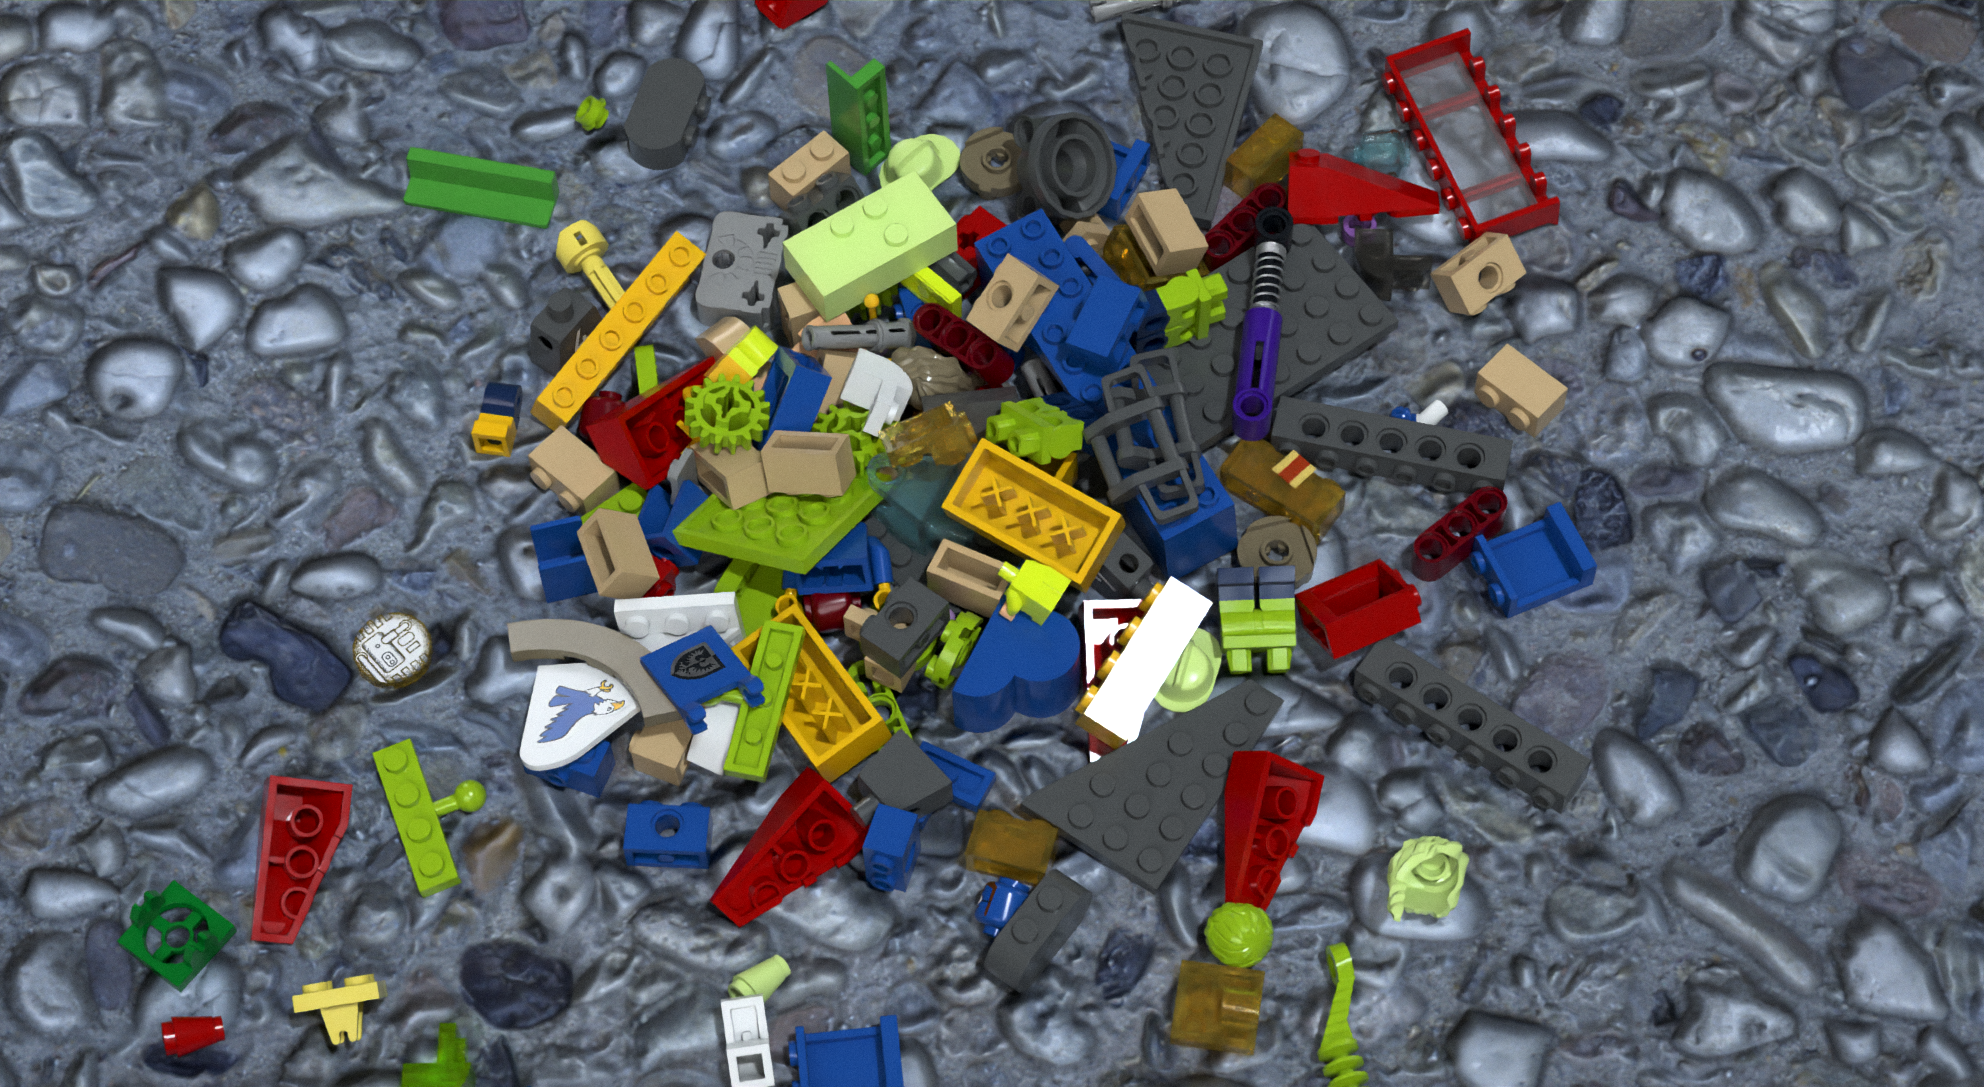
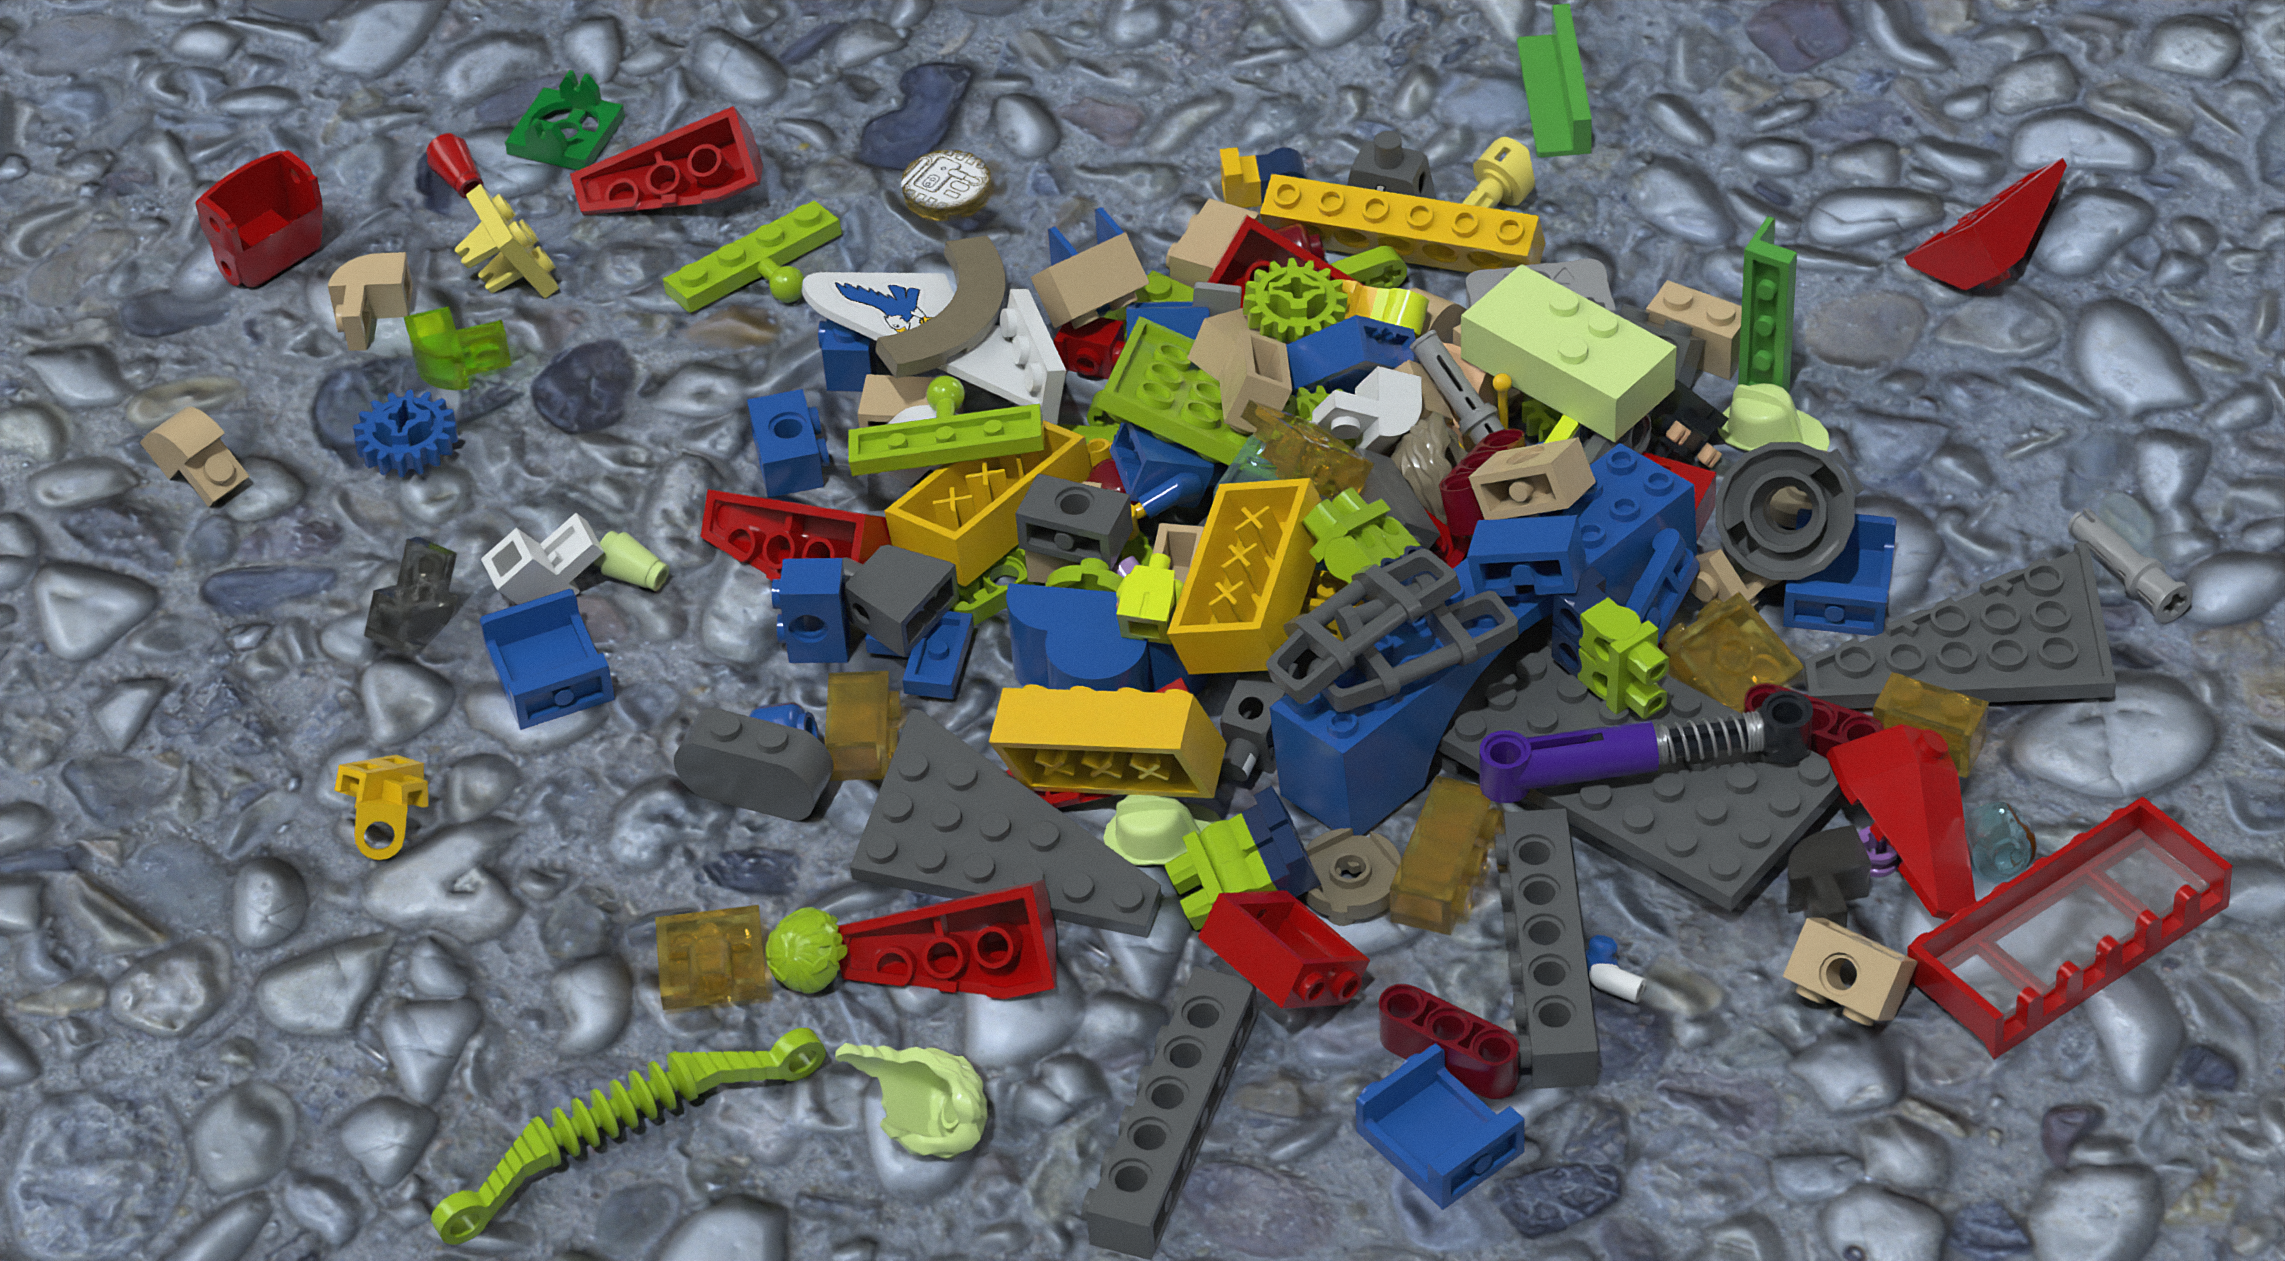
camera: 75 degrees right, 15 degrees down
lime plate [575,95,609,131] -> none
dark grey brick [624,58,711,170] -> none
blue flag [640,625,765,735] -> none
tan piece [1125,188,1209,276] -> none
clear yellow sticker [1272,450,1316,488] -> none
tan piece [1474,343,1568,438] -> none

